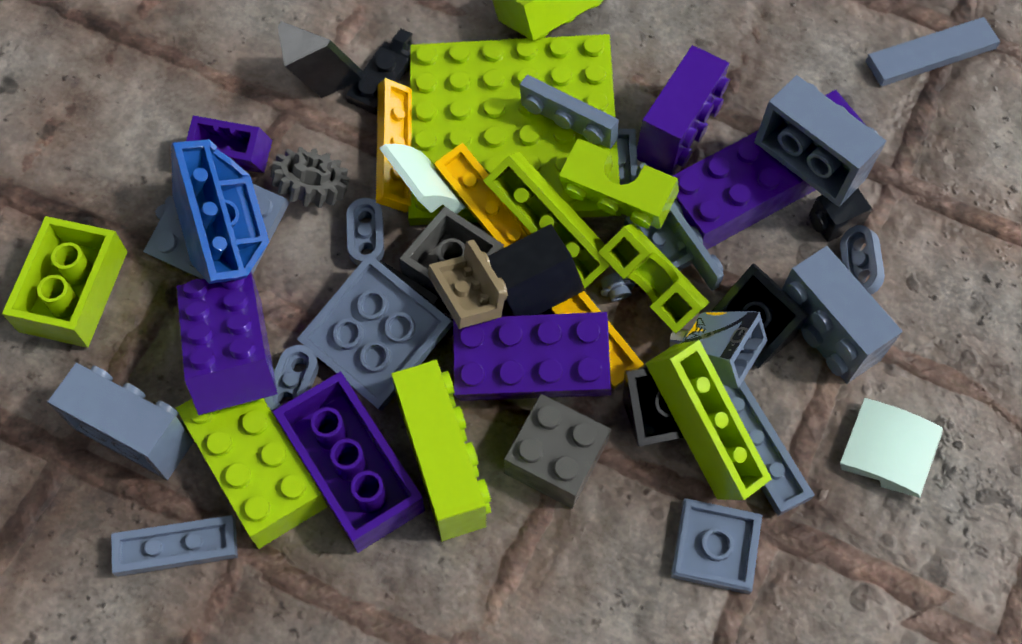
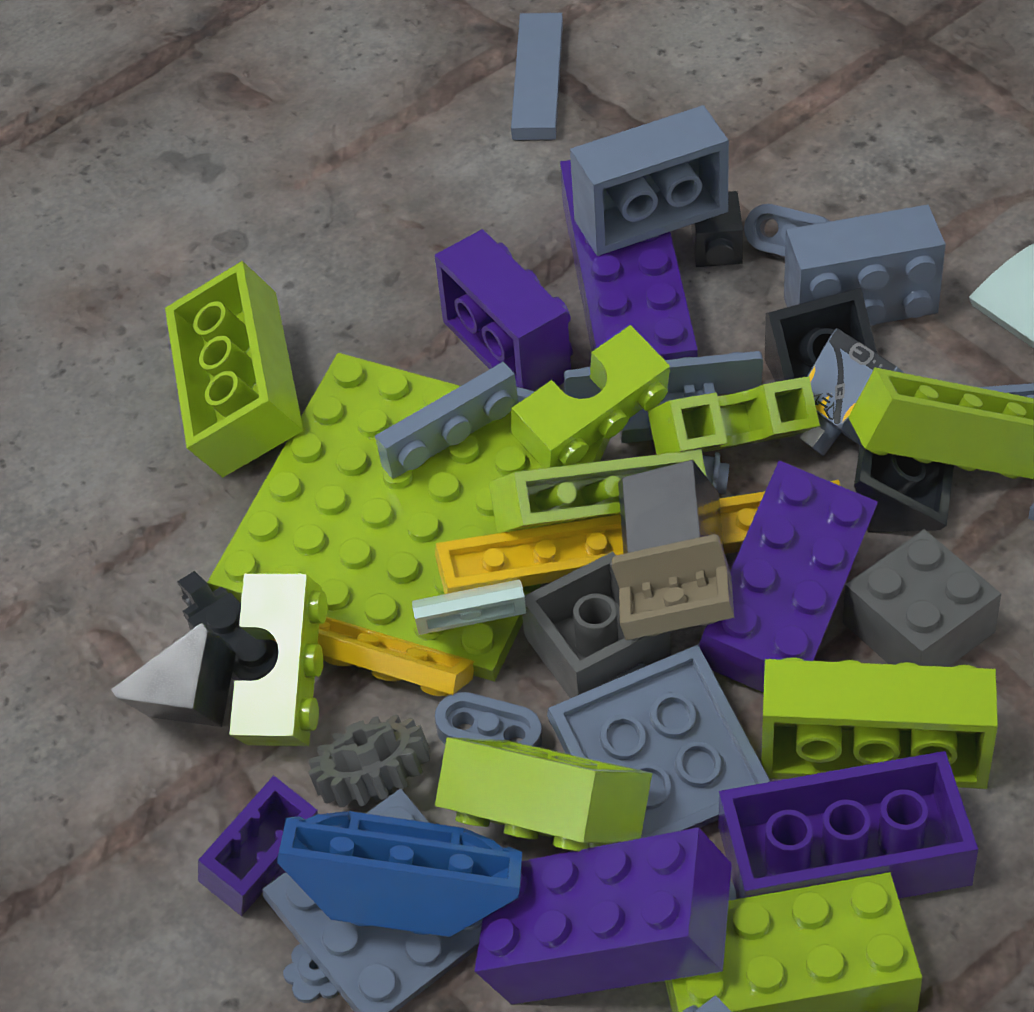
camera: 60 degrees left, 15 degrees down
none -> arch [229,574,328,746]
none -> lime brick [435,737,652,851]

